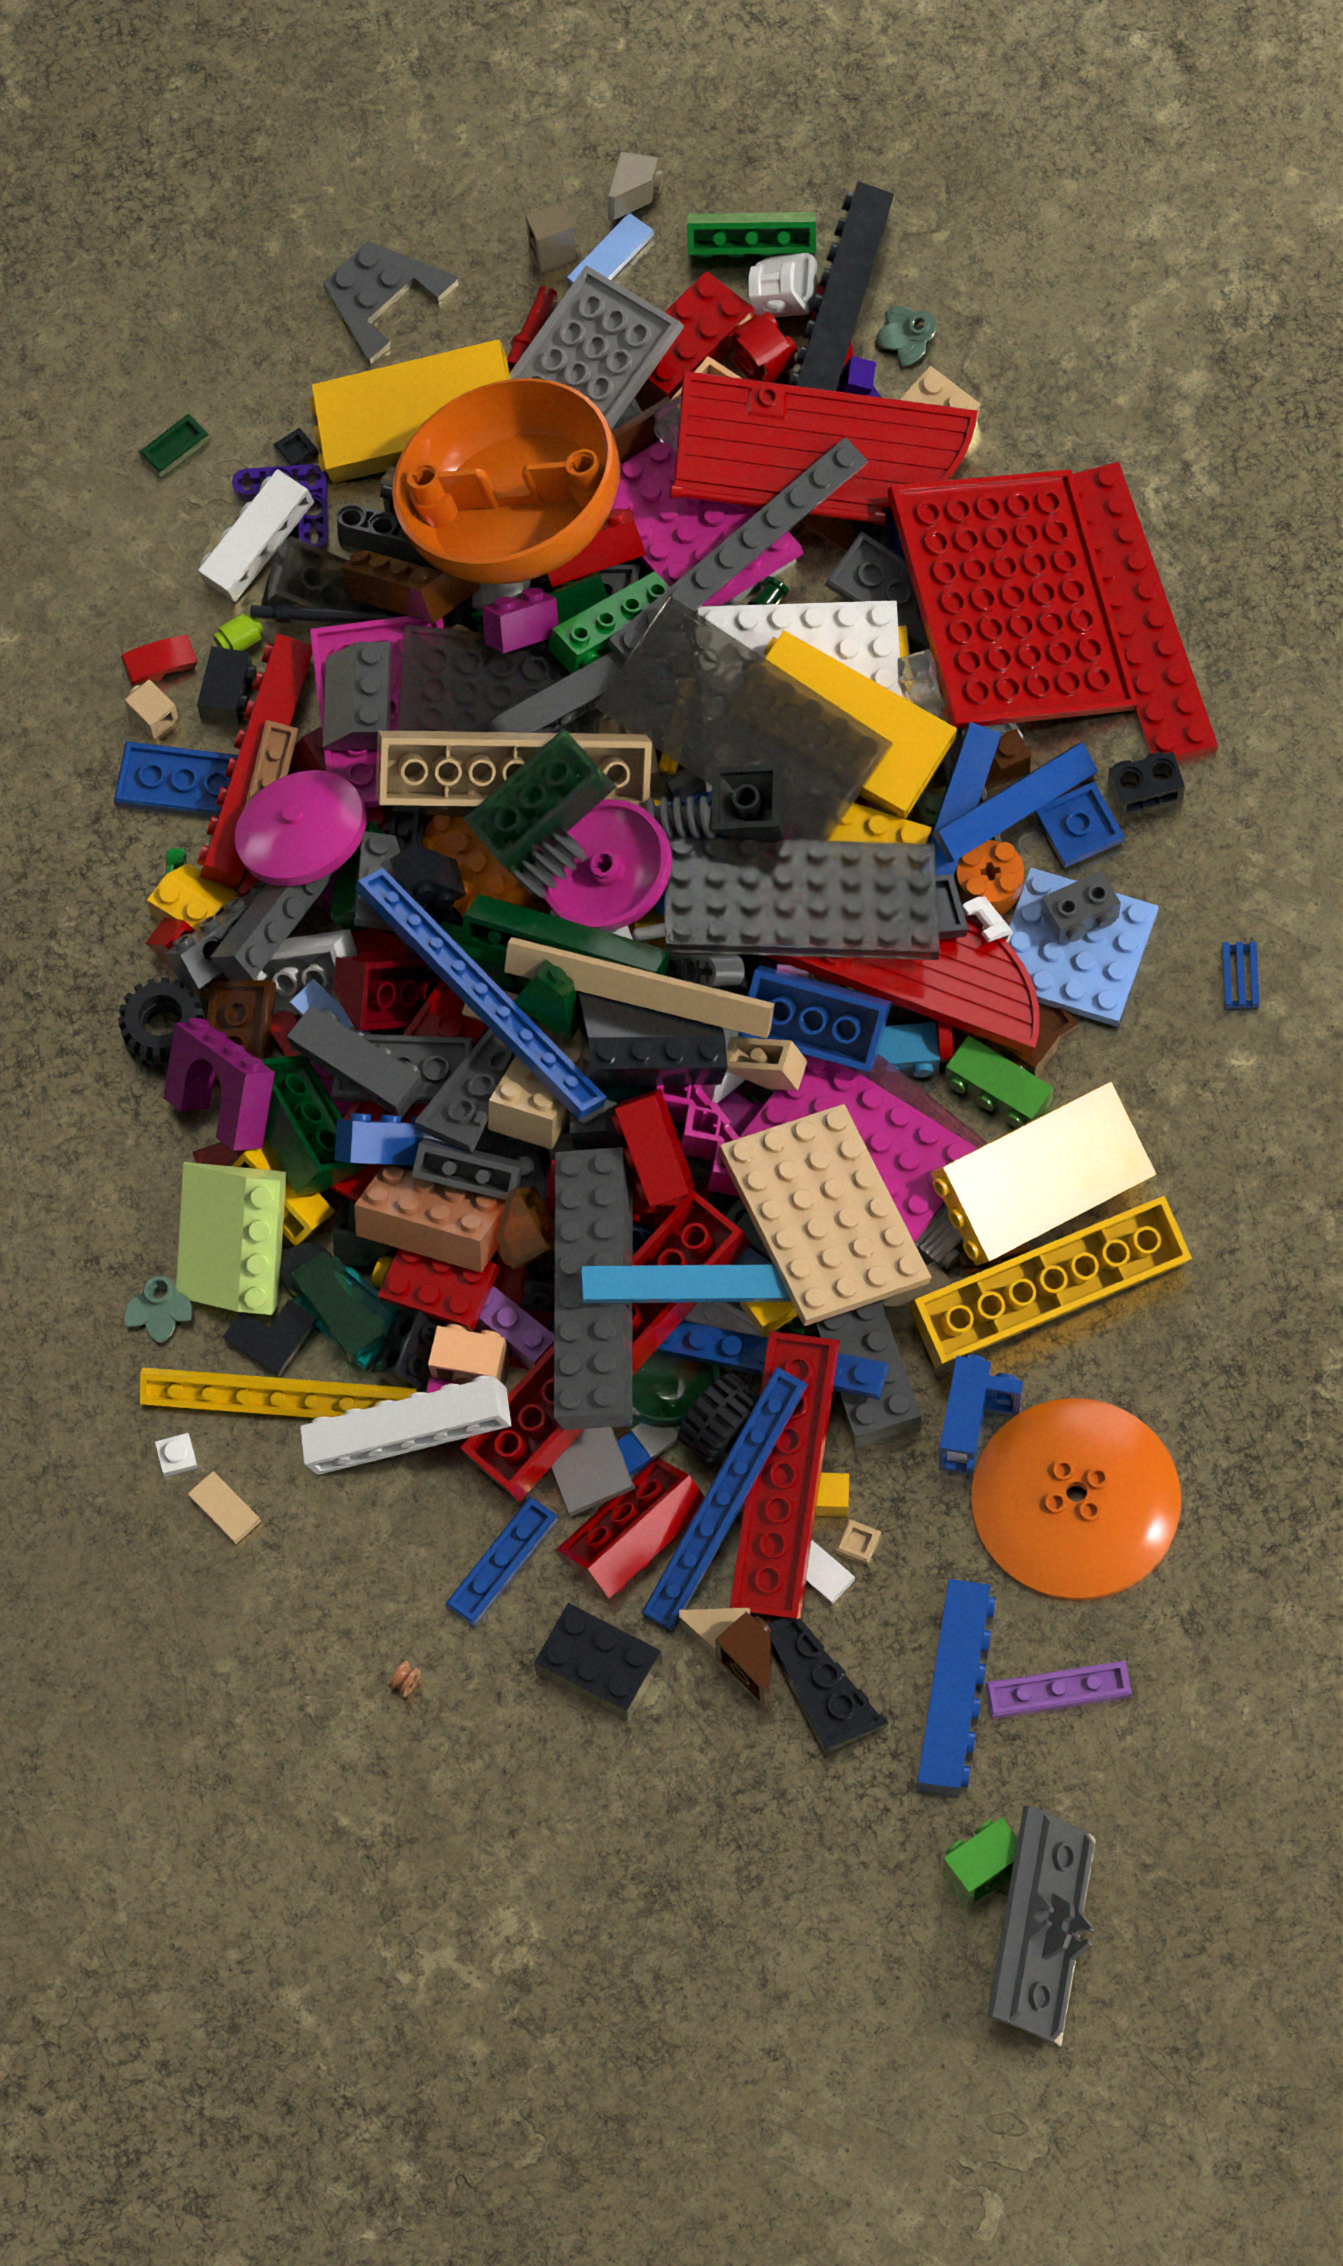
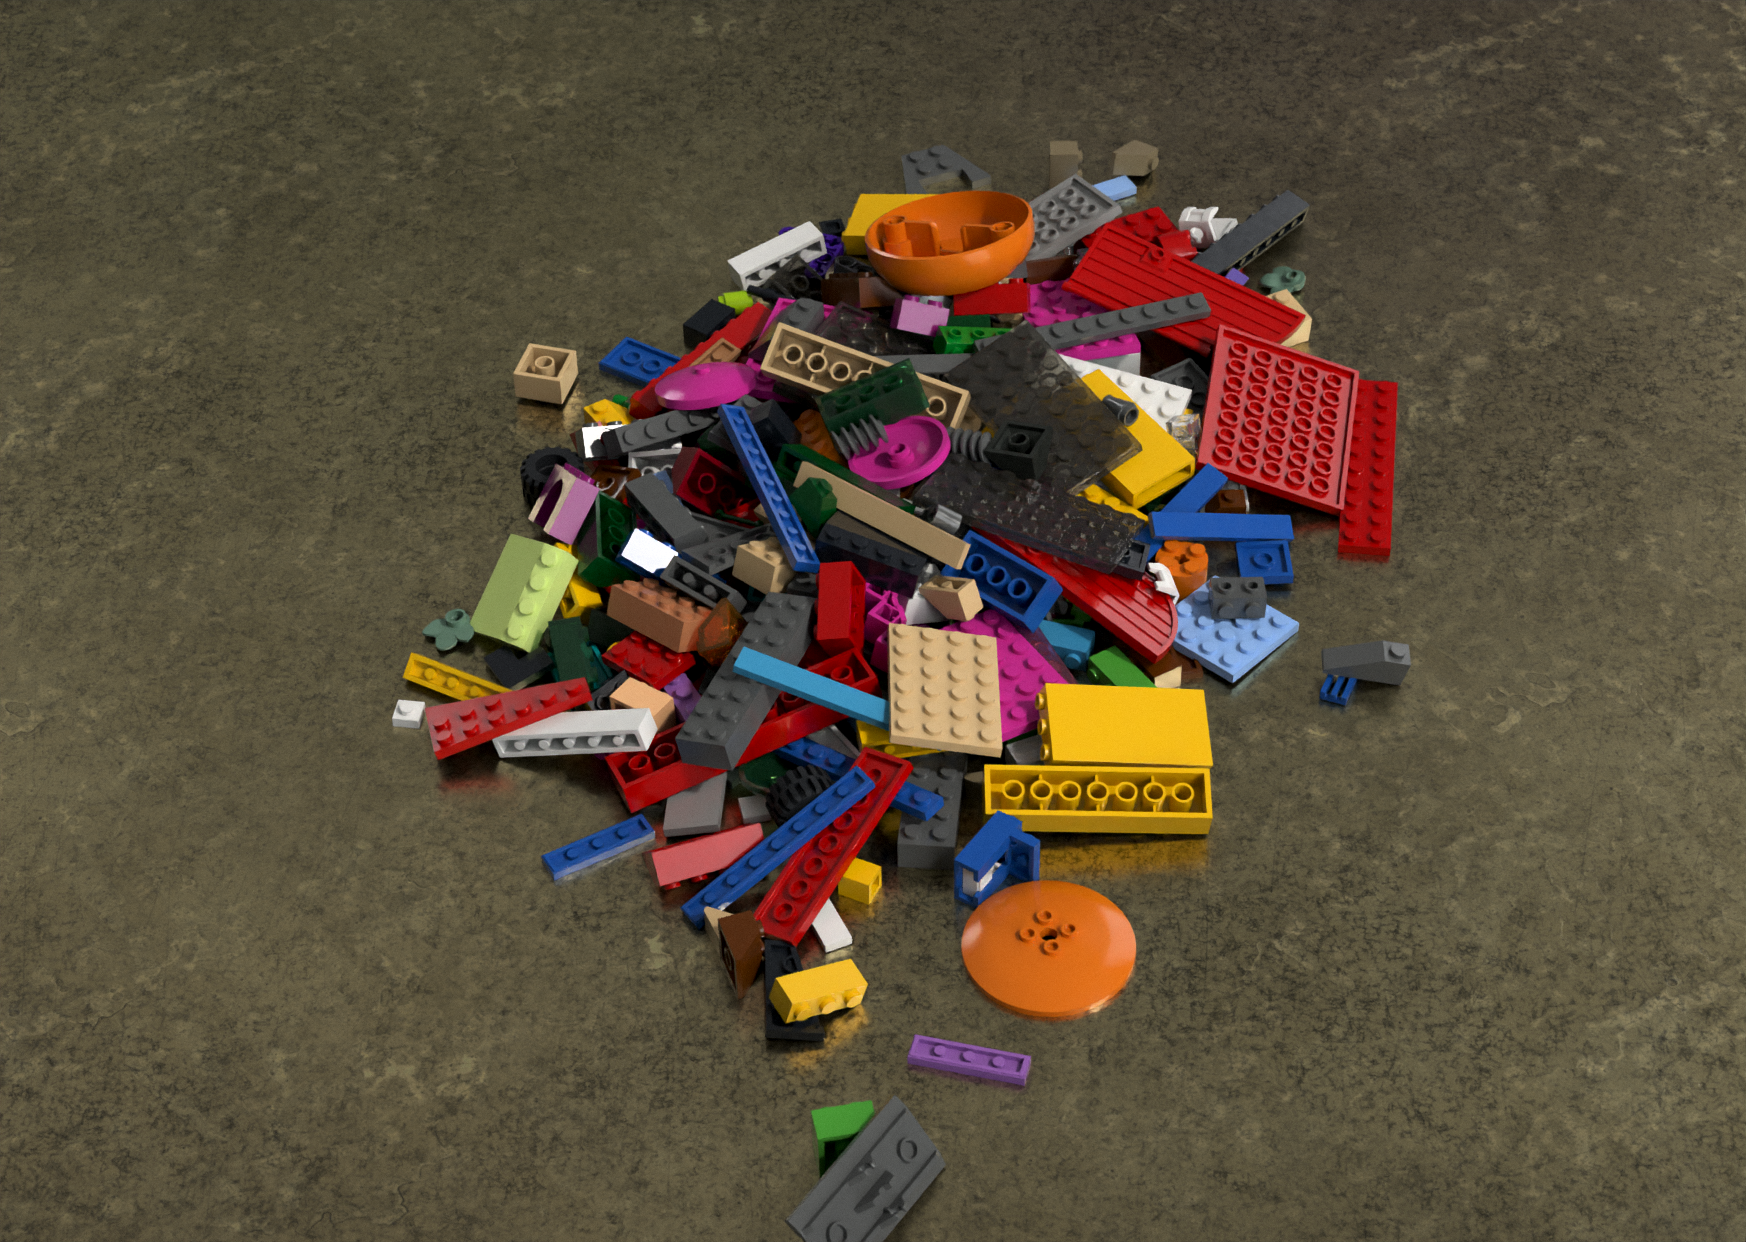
camera: 20 degrees right, 25 degrees down
red slope [121,635,198,685] -> none
tan brick [125,679,179,740] -> none
dark green tile [139,413,210,478] -> none
tan tile [188,1471,261,1545] -> none
nougat bush [389,1661,421,1697] -> none
black brick [534,1603,662,1722] -> none
blue tile [617,1431,652,1476] -> none
green brick [687,212,816,258] -> none
tan tile [836,1519,881,1566] -> none
blue brick [917,1579,996,1798] -> none
red piece [936,1020,953,1063] -> none
black brick [1108,751,1185,817] -> none
none -> red wing [425,677,593,760]
none -> tan brick [513,343,578,404]
none -> dark green hinge [714,509,764,528]
none -> yellow brick [769,959,868,1023]
none -> dark grey cone [1101,395,1139,426]
none -> dark grey slope [1321,640,1411,685]

